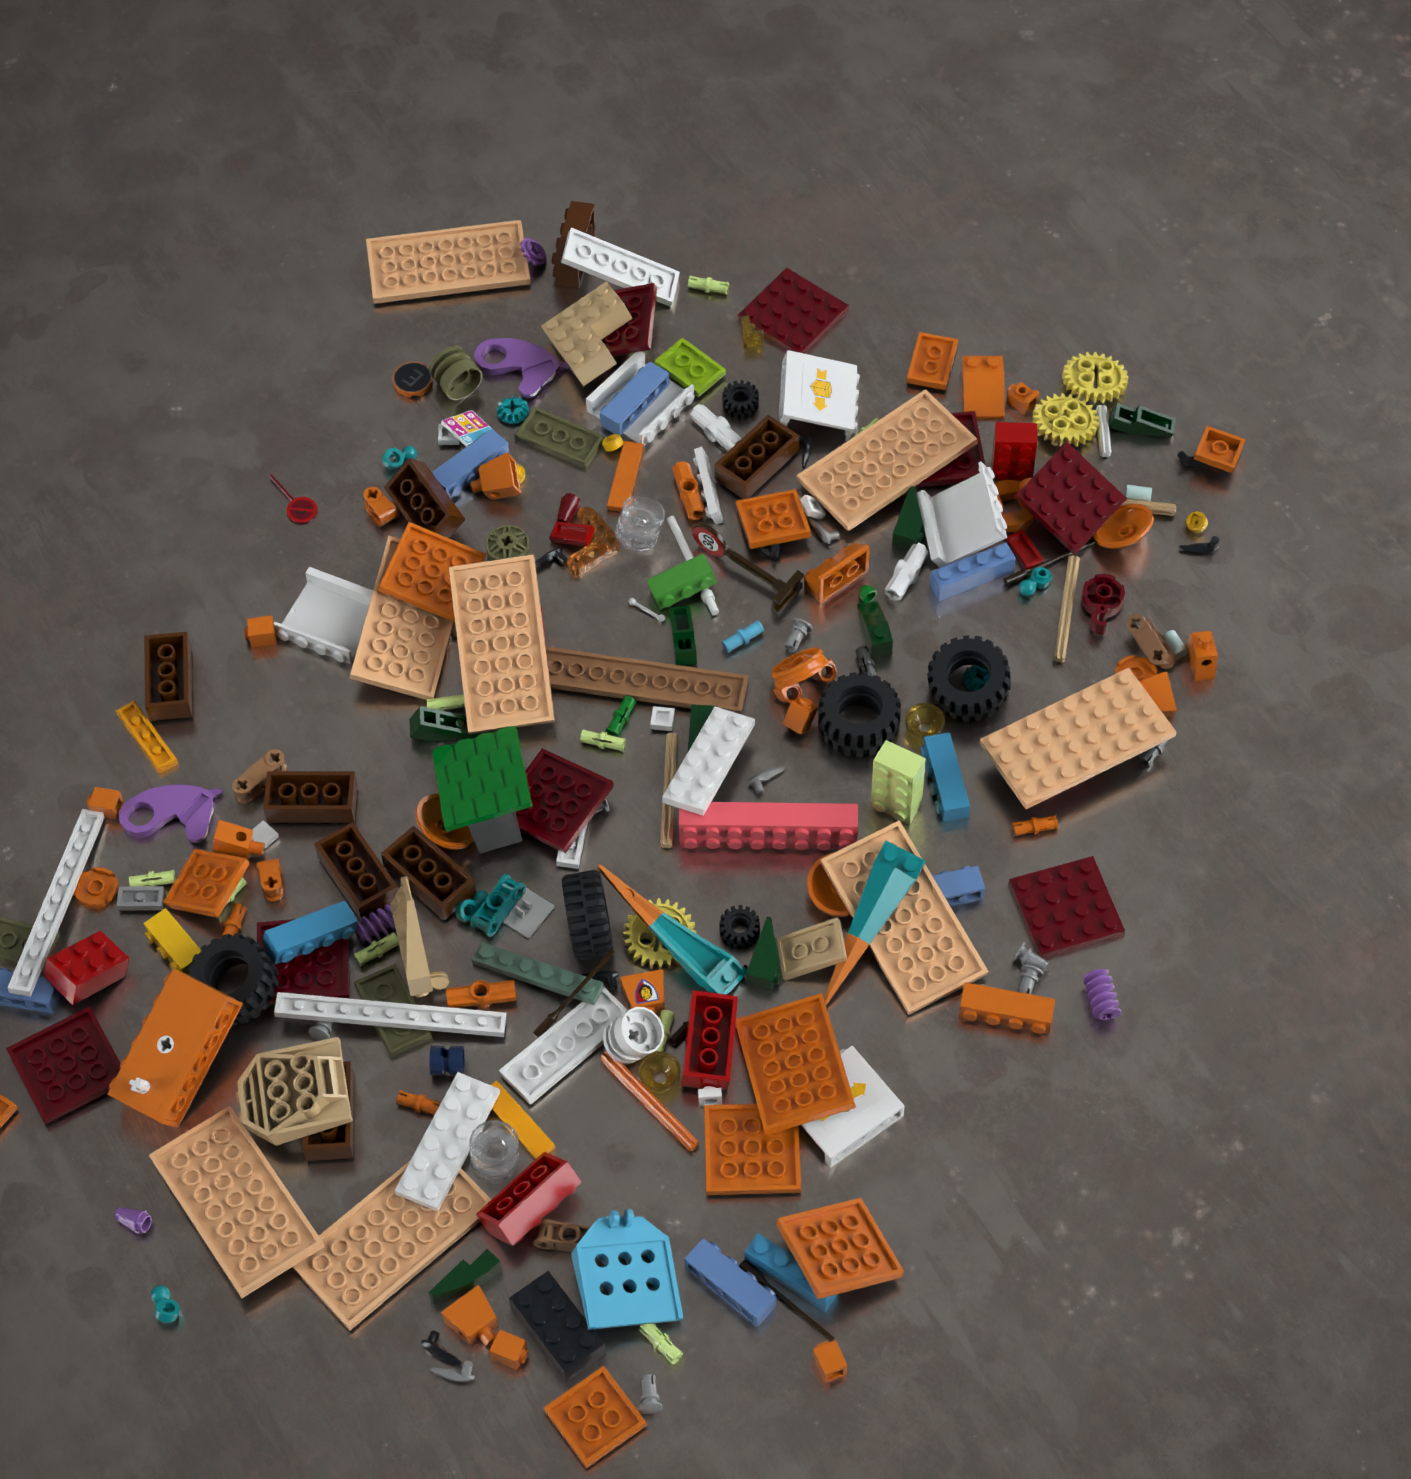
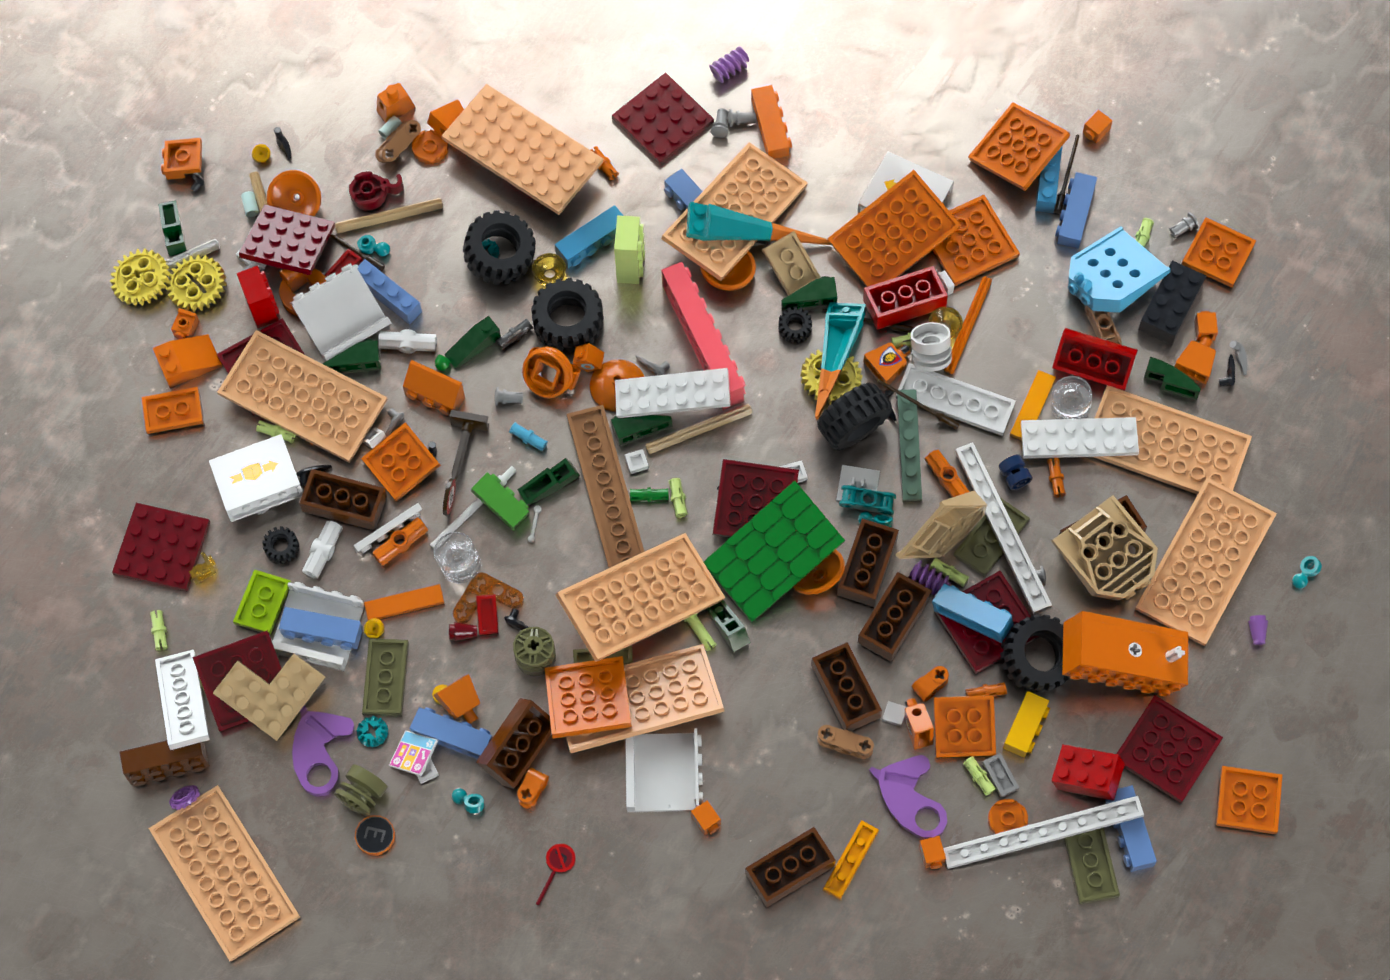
camera: 115 degrees left, 10 degrees up
none -> orange dish [590,359,645,412]

